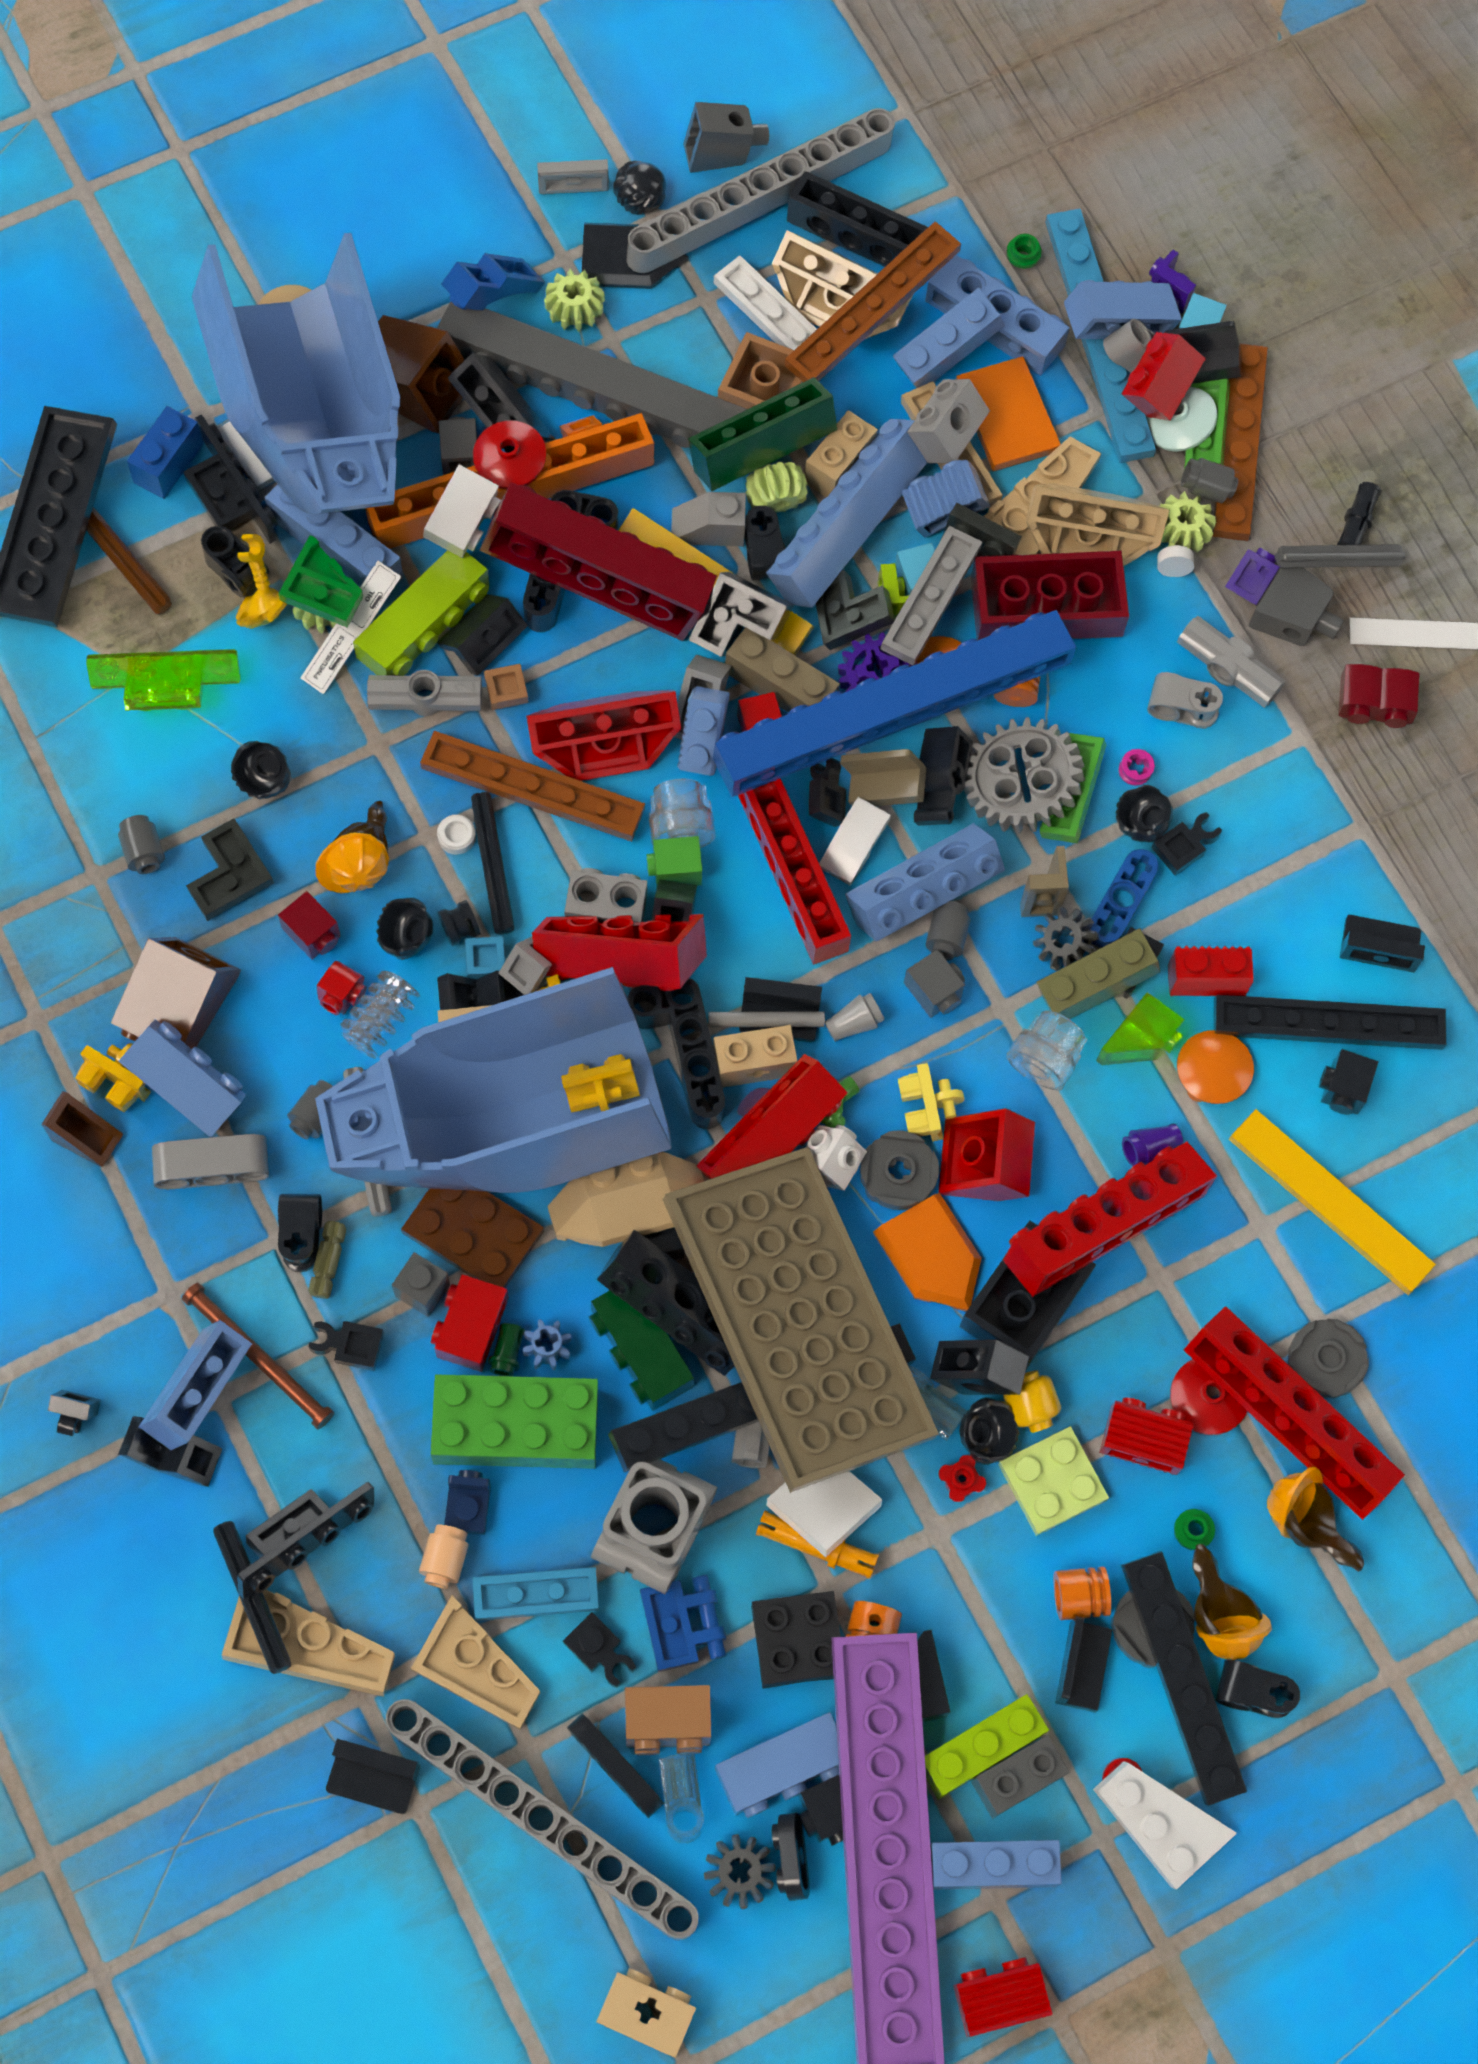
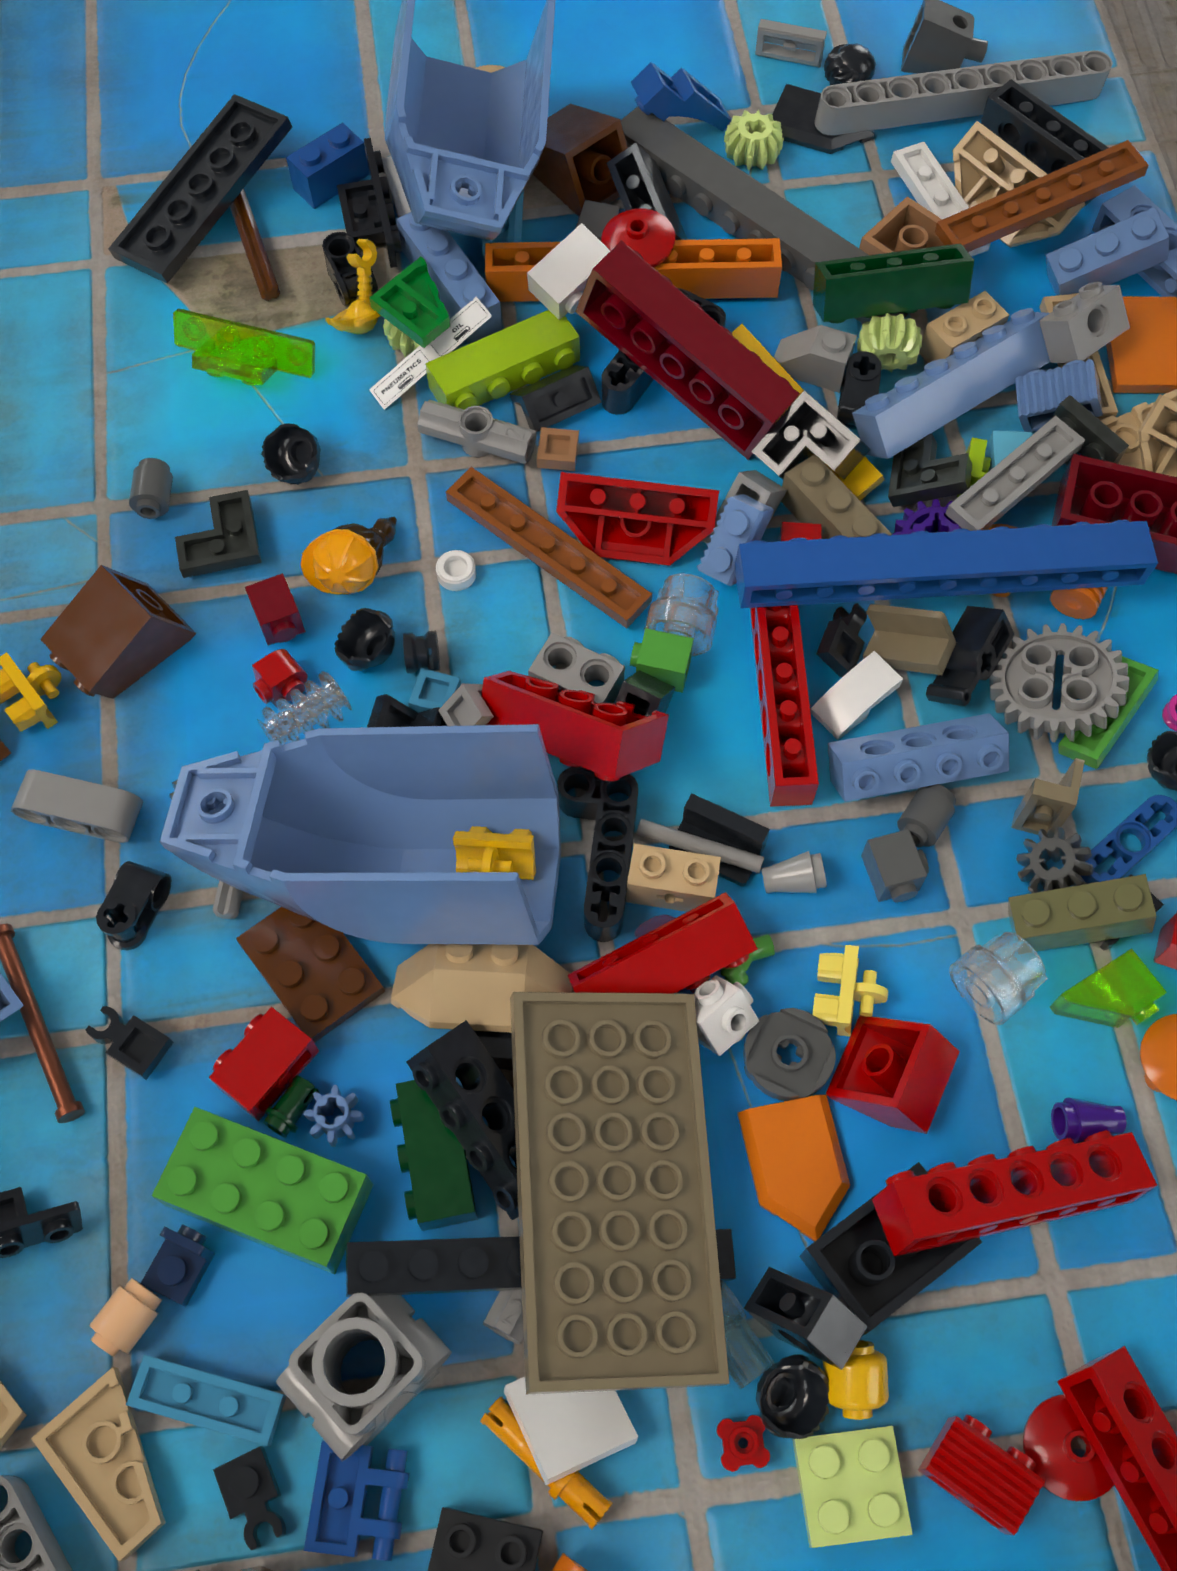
camera: 25 degrees right, 5 degrees down
medium blue brick [119,1019,246,1138] -> none
olive axle [308,1221,346,1299] -> none
dark grey brick [392,1252,450,1317] -> none
black axle [471,792,514,935] -> none

